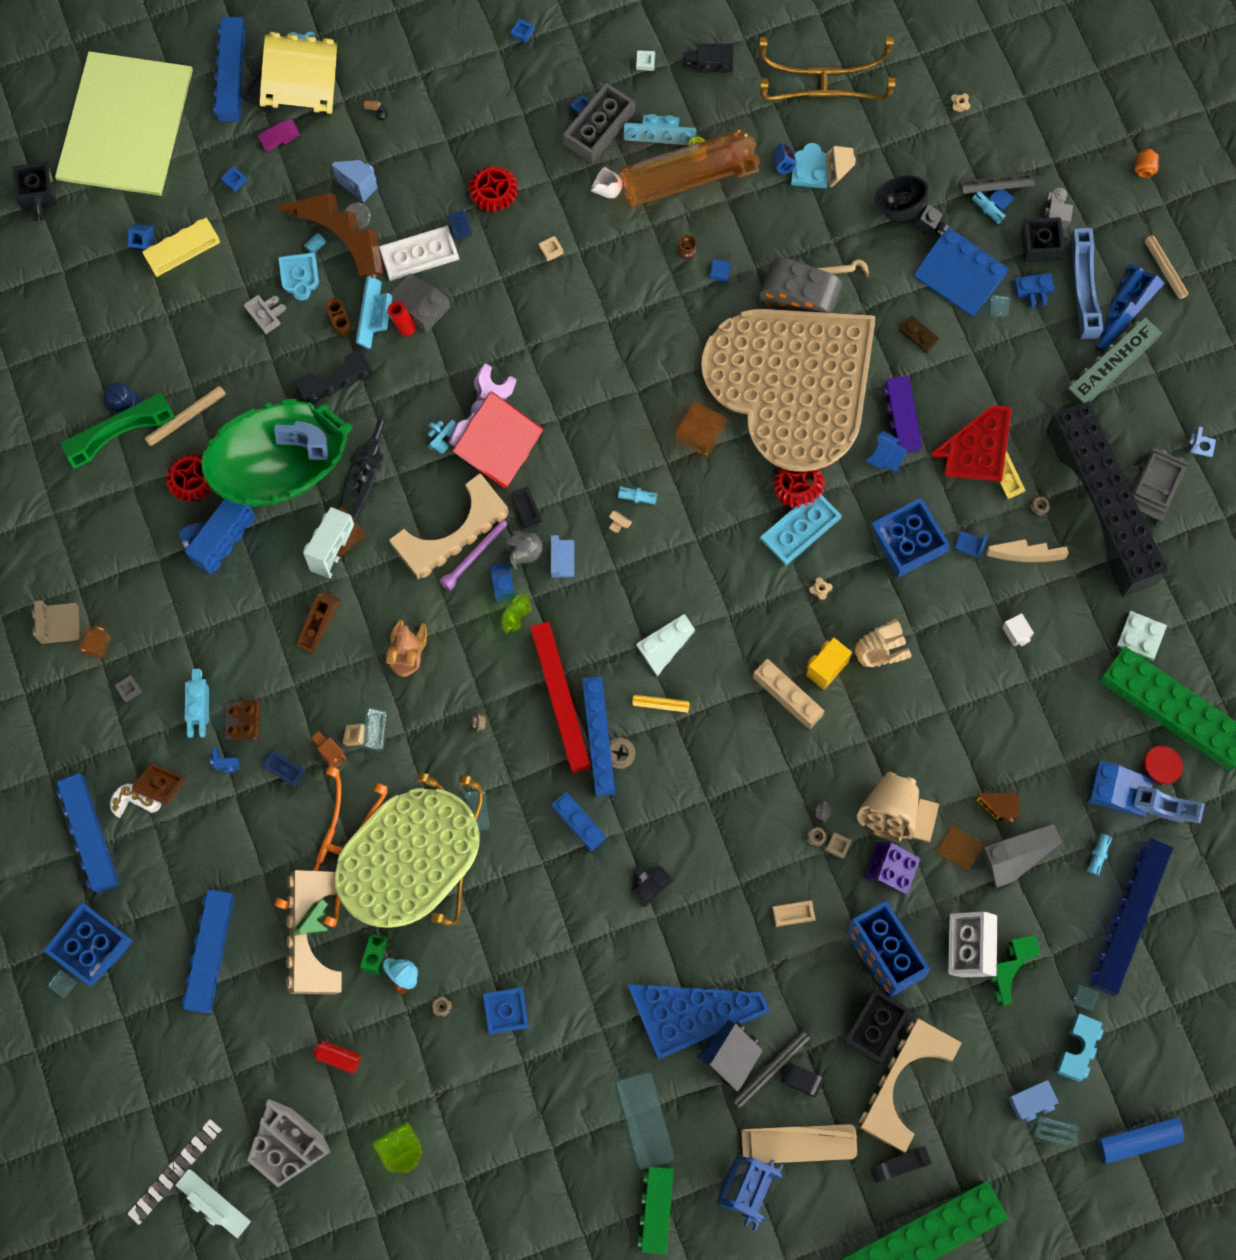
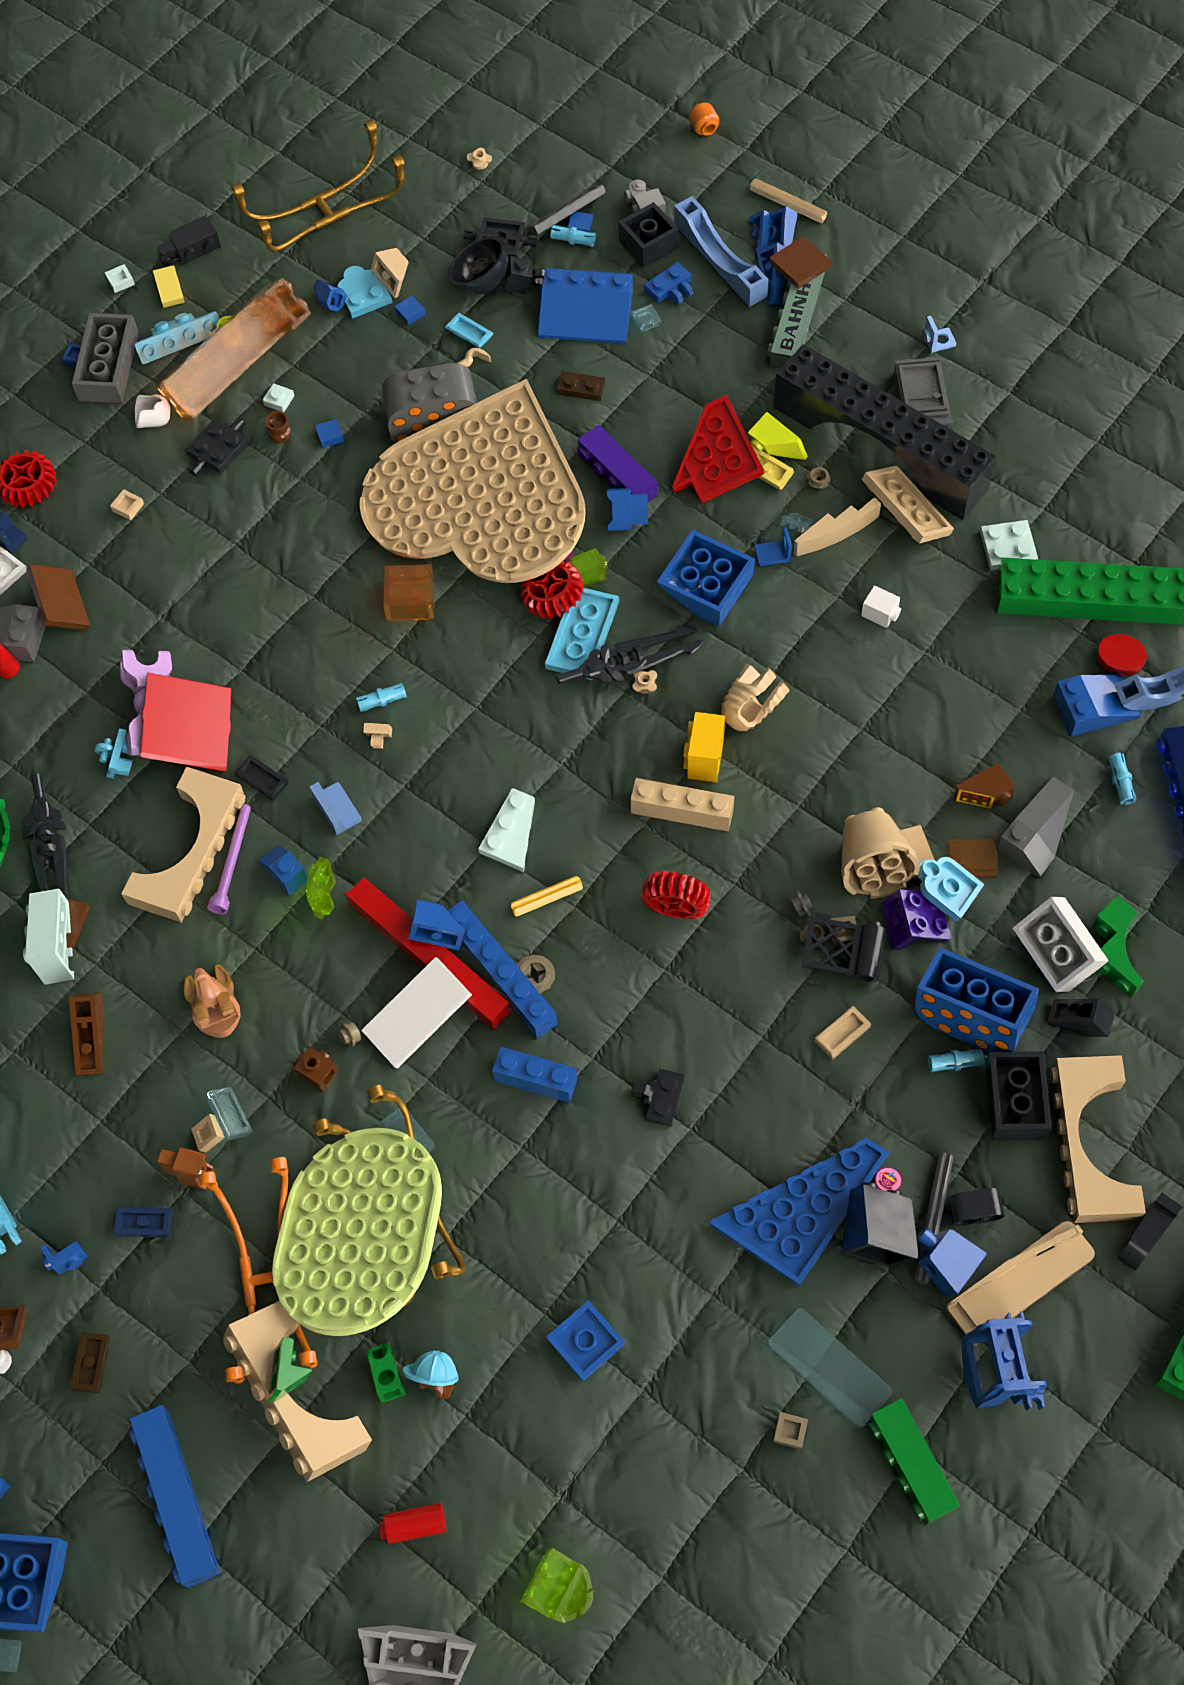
camera: 30 degrees left, 10 degrees down
reddish brown hinge [224,699,261,741] -> none
dark tan plate [432,997,452,1017] -> none
dark grey hair [506,530,543,569] -> none
none -> reddish brown tile [26,564,90,630]
none -> dark brown plate [70,1332,111,1393]
none -> light yellow tile [153,265,185,308]
none -> black plate [185,418,250,477]
none -> light aqua plate [263,383,294,413]
none -> reddish brown brick [294,1047,338,1093]
none -> white tile [362,957,472,1069]
none -> blue tile [394,296,426,325]
none -> blue slope [409,900,465,950]
none -> medium azure tile [445,313,493,348]
none -> black plate [463,218,537,259]
none -> black sword [556,626,703,684]
none -> clear neon green brick [570,548,608,587]
none -> red gear [642,871,711,920]
none -> neon yellow slope [748,412,808,460]
none -> reddish brown tile [769,236,832,289]
none -> dark tan plate [773,1412,808,1449]
none -> clear light blue tile [780,512,815,533]
none -> black piece [801,912,887,982]
none -> tan plate [862,466,954,543]
none -> tile [874,1167,902,1191]
none -> torso [916,1227,987,1297]
none -> medium azure plate [917,857,984,922]
none -> medium azure pin [928,1049,984,1072]
none -> black arch [1047,999,1115,1037]

